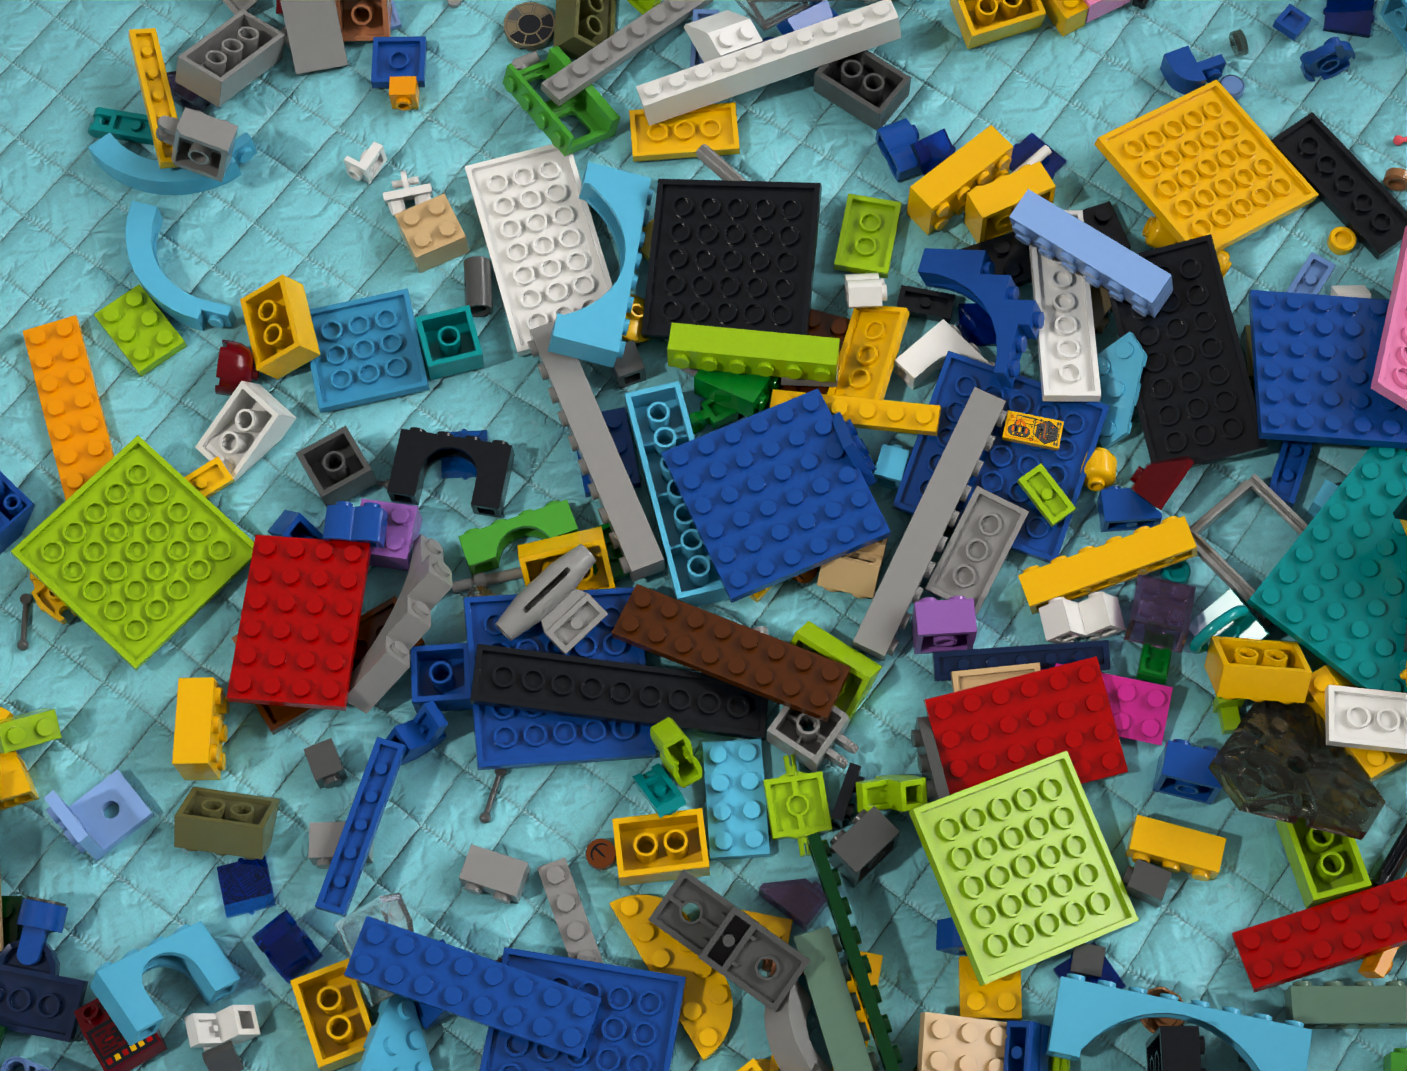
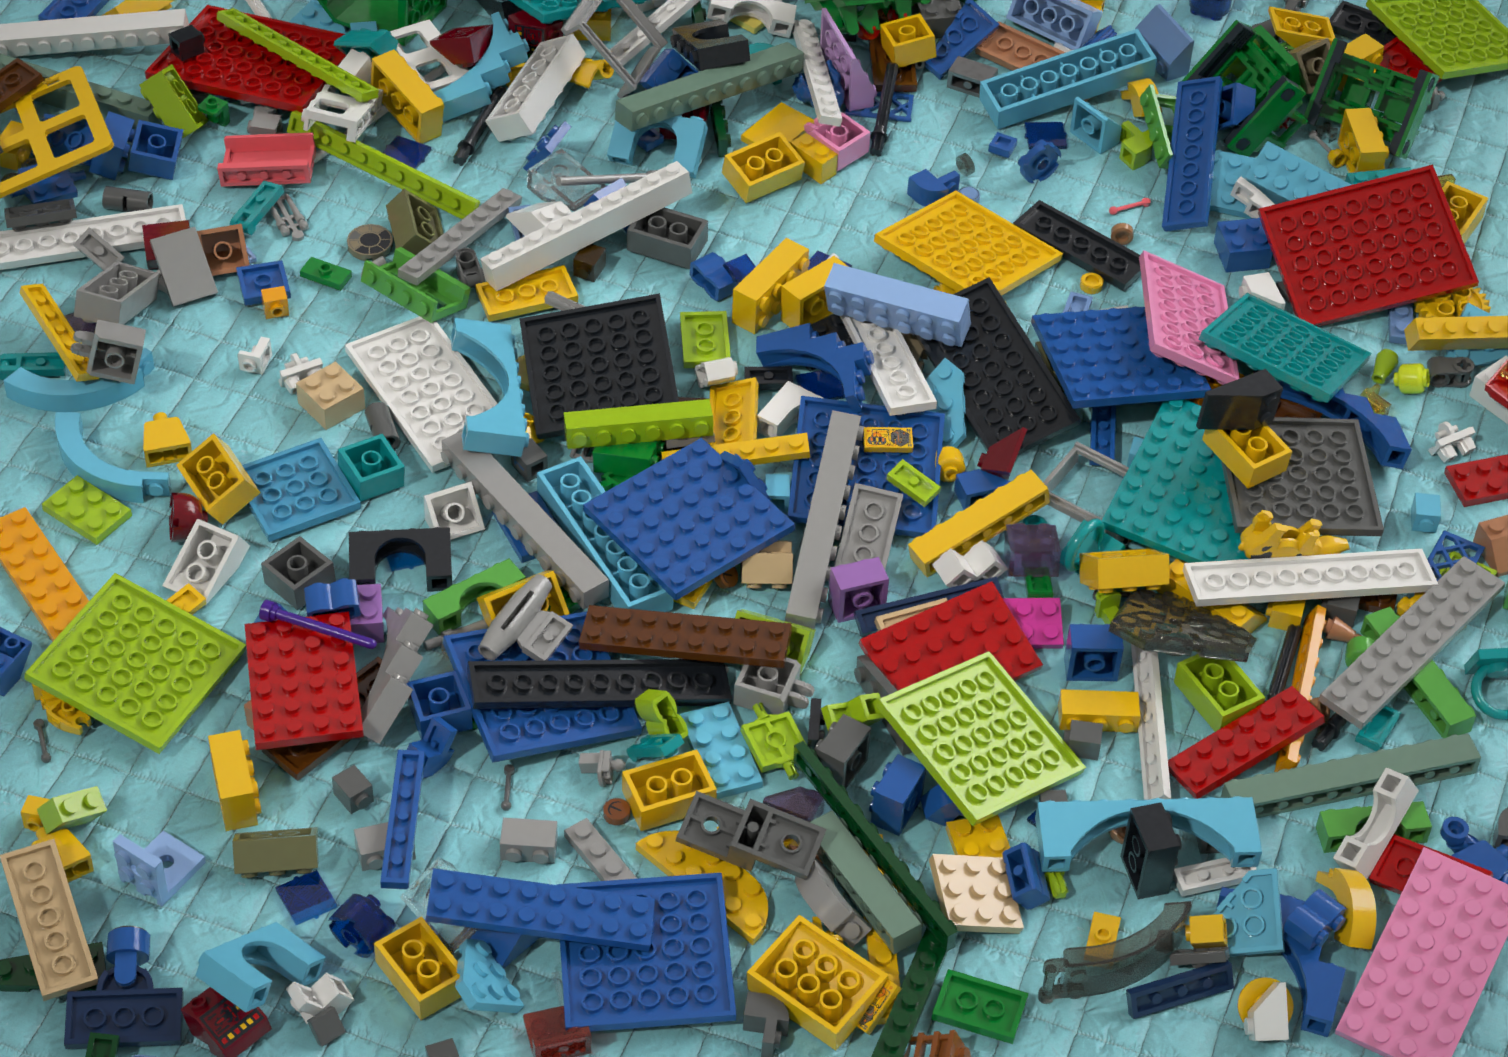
camera: 20 degrees left, 20 degrees down
none -> yellow torso [143,412,192,468]
none -> dark purple piece [259,599,377,649]
none -> green plate [300,257,352,291]
none -> white slope [424,481,485,540]
none -> dark grey piece [456,248,485,288]
none -> dark brown brick [573,244,606,282]
none -> light grey piece [579,750,626,787]
none -> blue brick [869,754,926,836]
none -> white plate [1131,631,1171,800]

